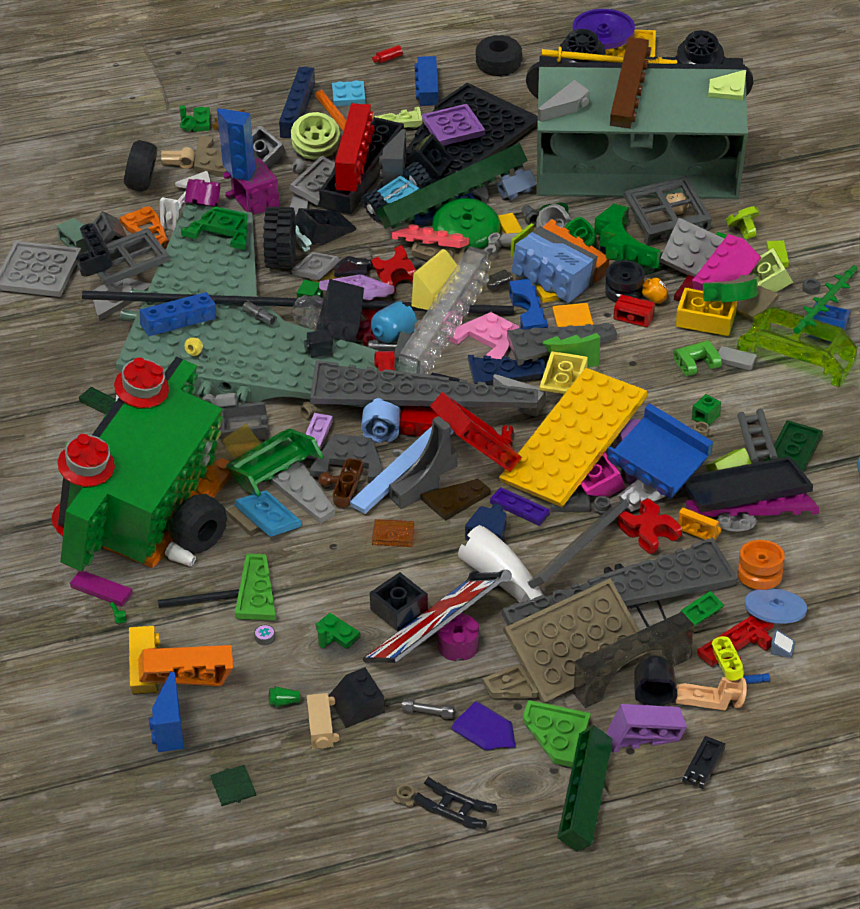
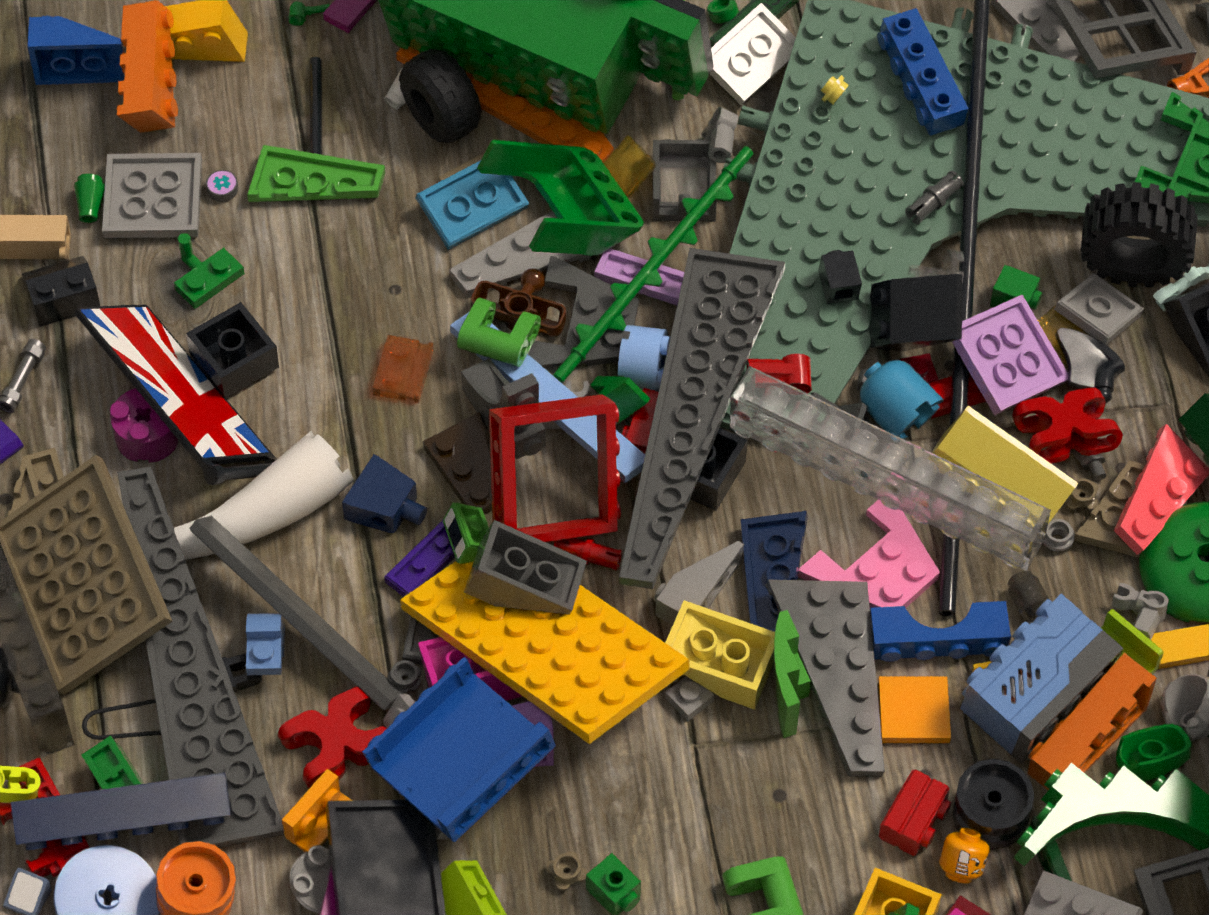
camera: 95 degrees right, 15 degrees up
none -> dark blue brick [11,772,231,851]
none -> light grey plate [102,153,202,238]
none -> medium blue brick [246,613,285,675]
none -> bright green slope [443,502,489,564]
none -> bright green connector [457,297,541,367]
none -> dark grey slope [464,520,587,615]
none -> green plant [553,146,754,383]
none -> green slope [590,376,650,425]

